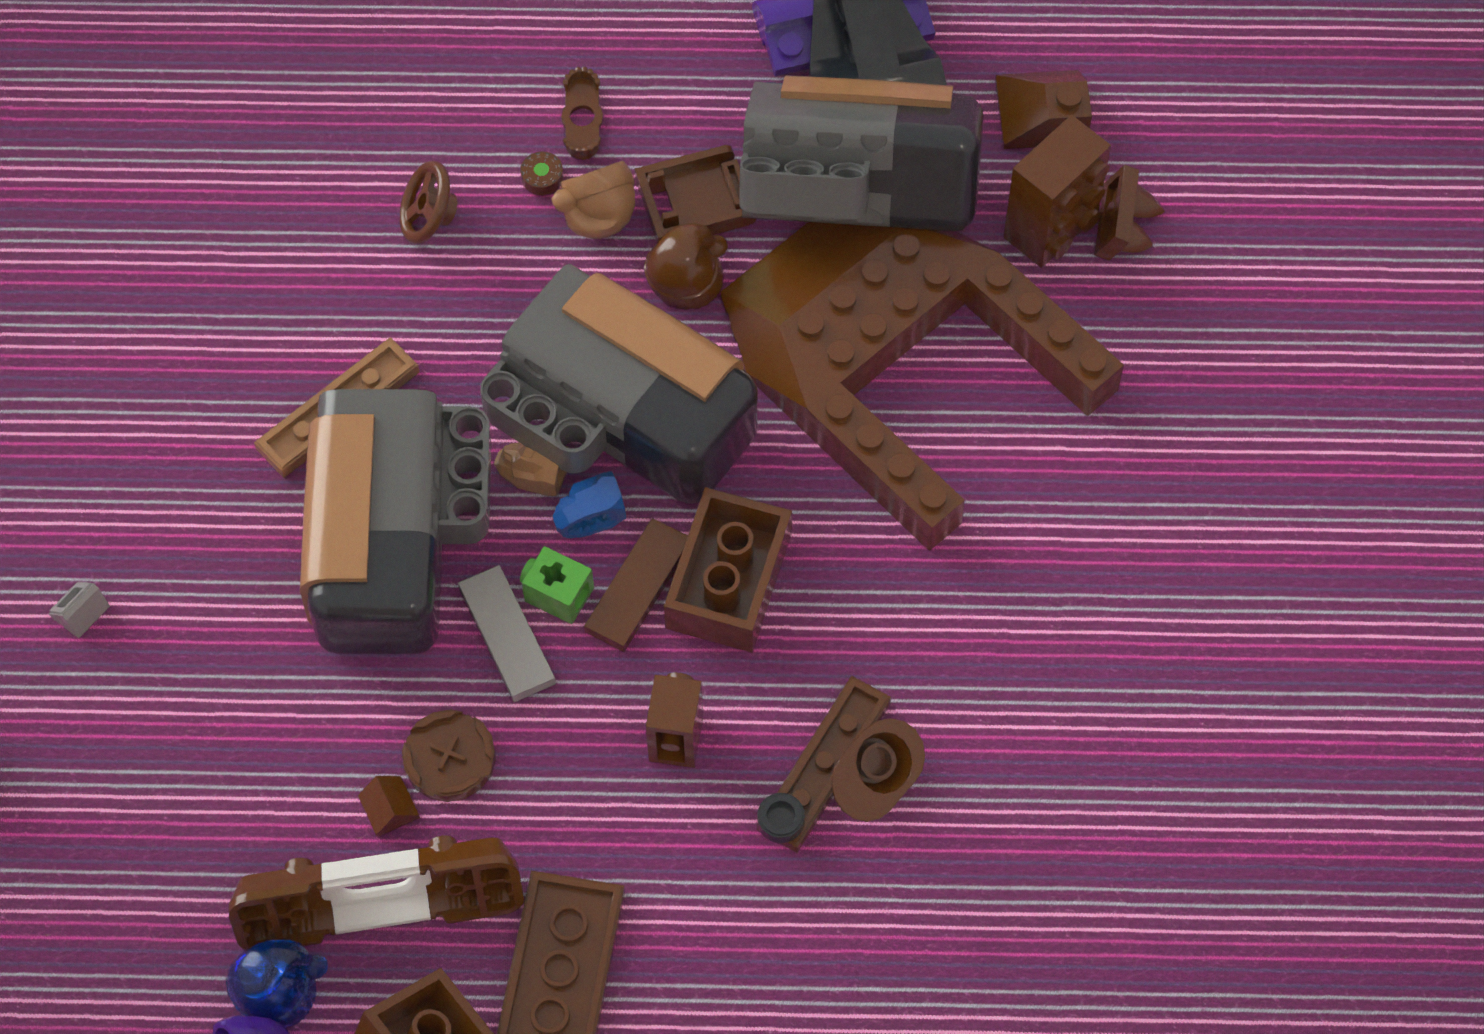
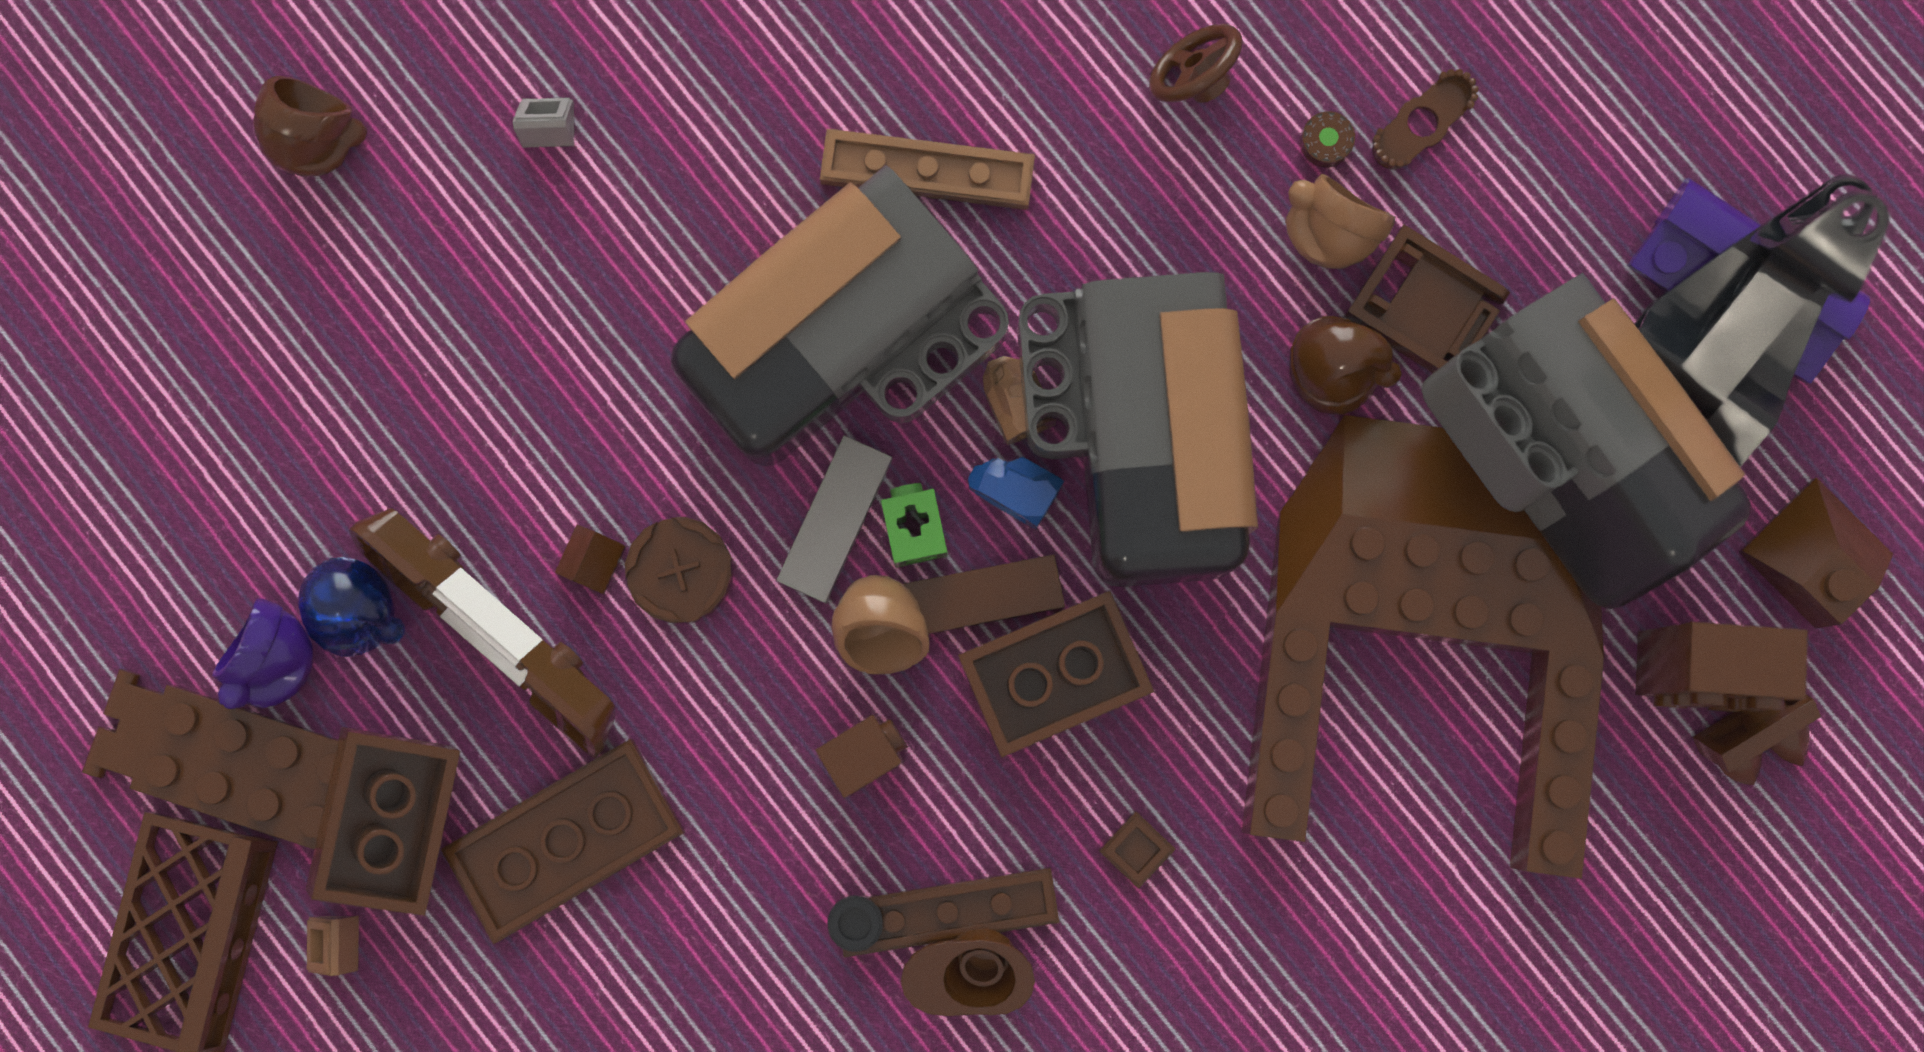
camera: 50 degrees right, 20 degrees up
none -> medium nougat piece [831,575,929,674]
none -> reddish brown tile [1098,811,1176,889]

